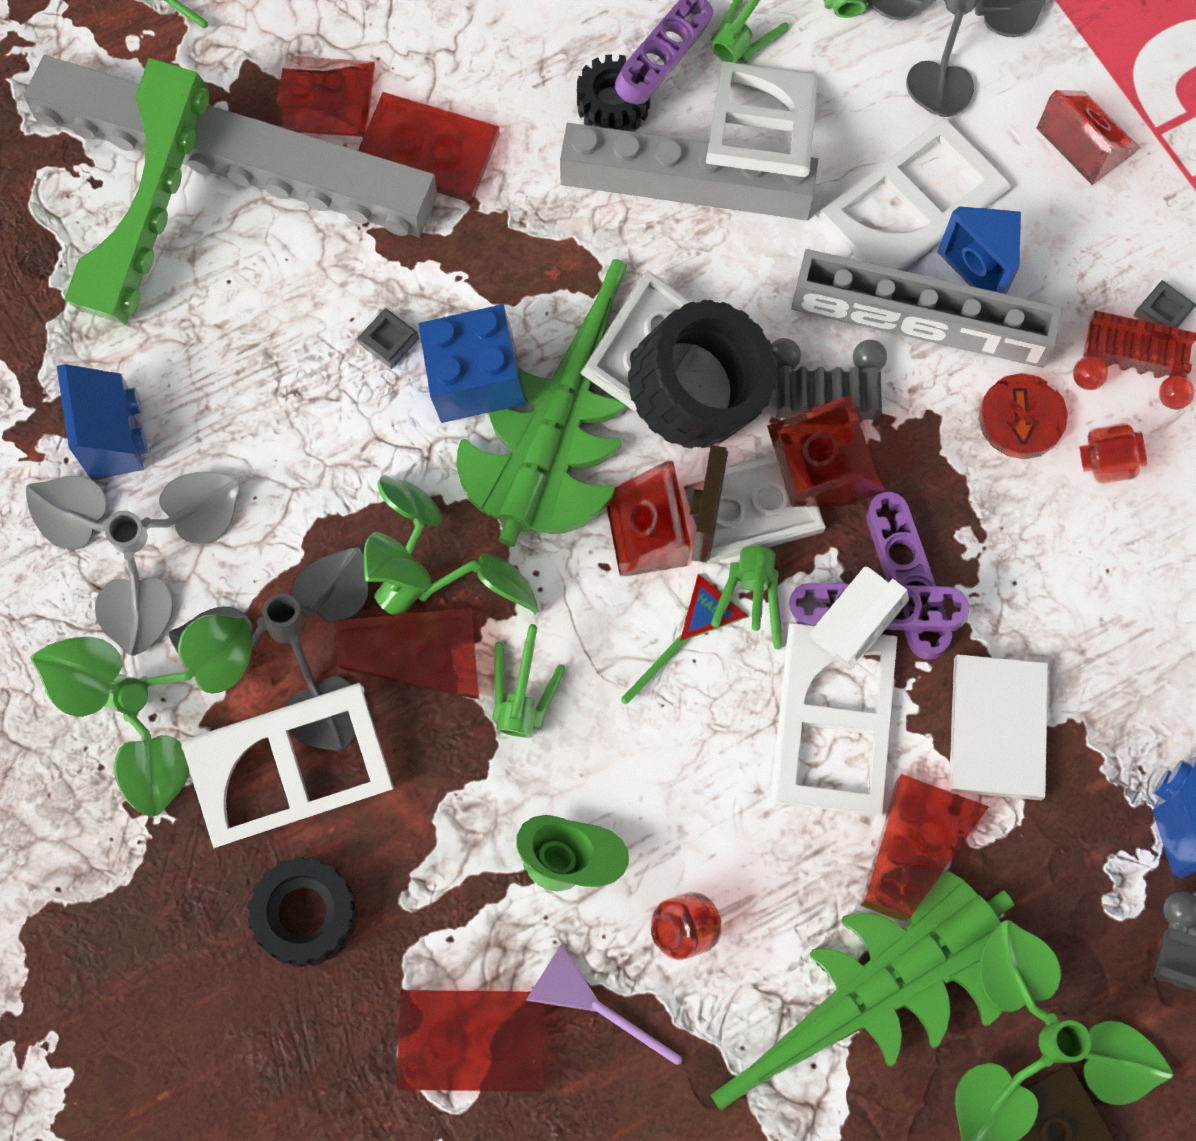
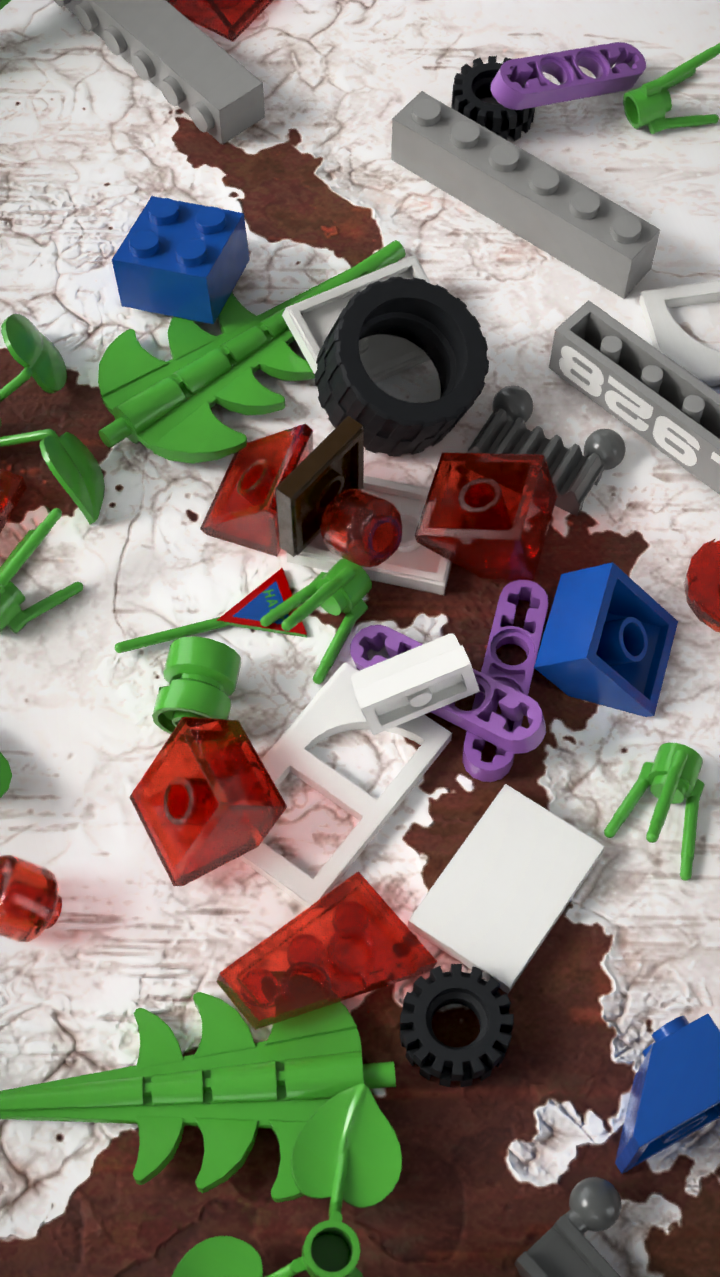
camera: 30 degrees right, 10 degrees down
dark grey tile [357,308,419,369] -> none
clear red tile [358,92,500,203] -> none
white window [706,61,818,177] -> none
none -> clear red slope [129,717,287,886]
none -> bright green wheel [152,636,241,741]
none -> clear red head [321,489,403,567]
none -> black tyre [400,964,514,1087]
none -> blue slope [534,562,678,717]
none -> bright green plant [604,743,705,881]

